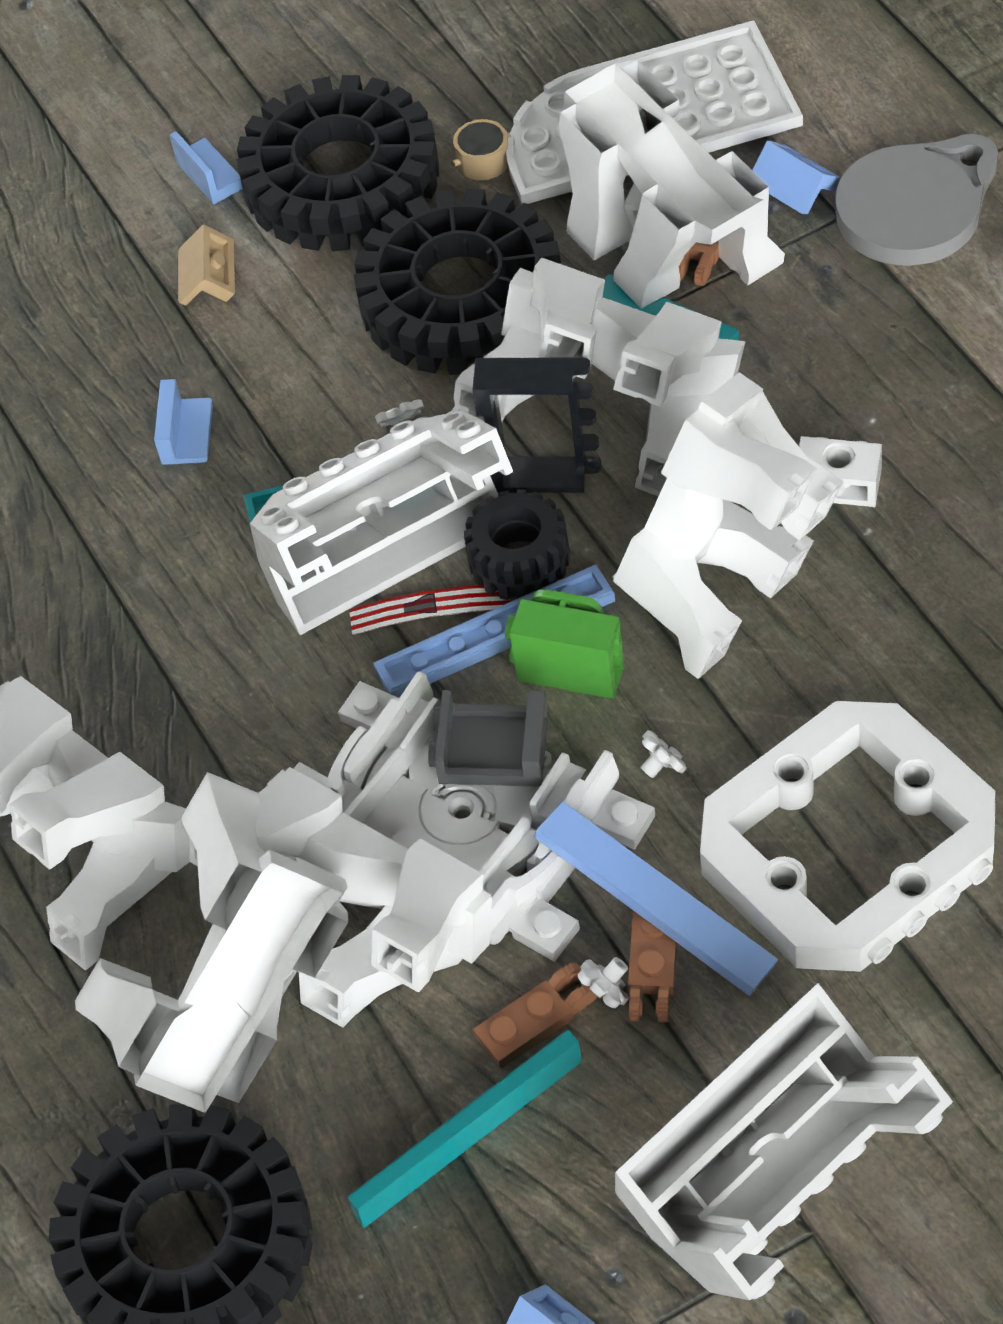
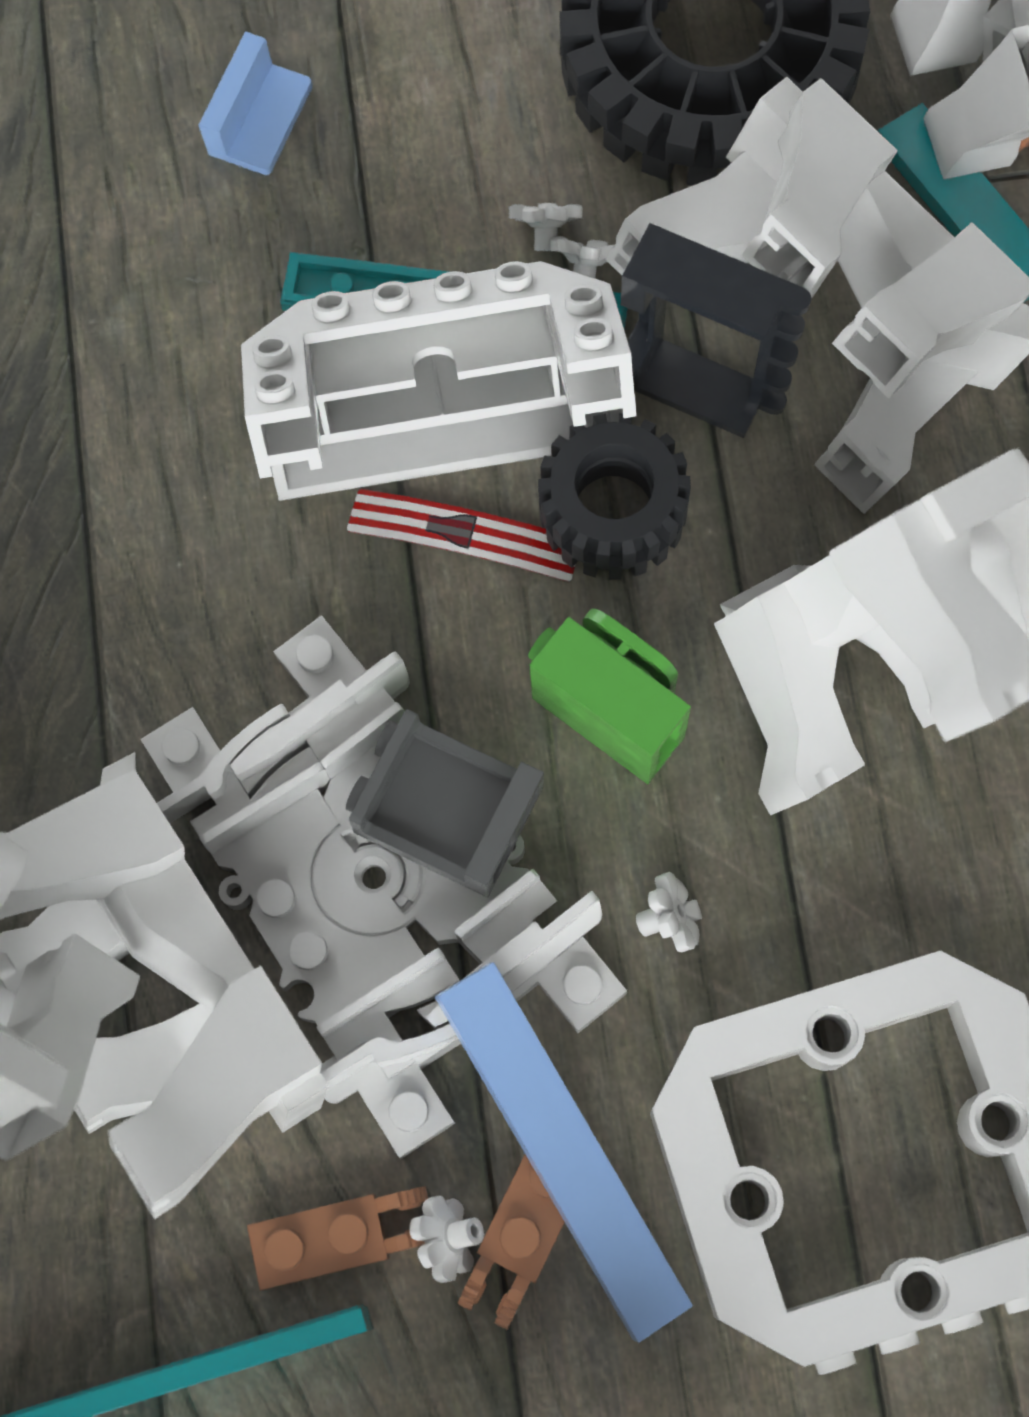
camera: 20 degrees right, 20 degrees up
light blue tile [373,564,615,698] -> none

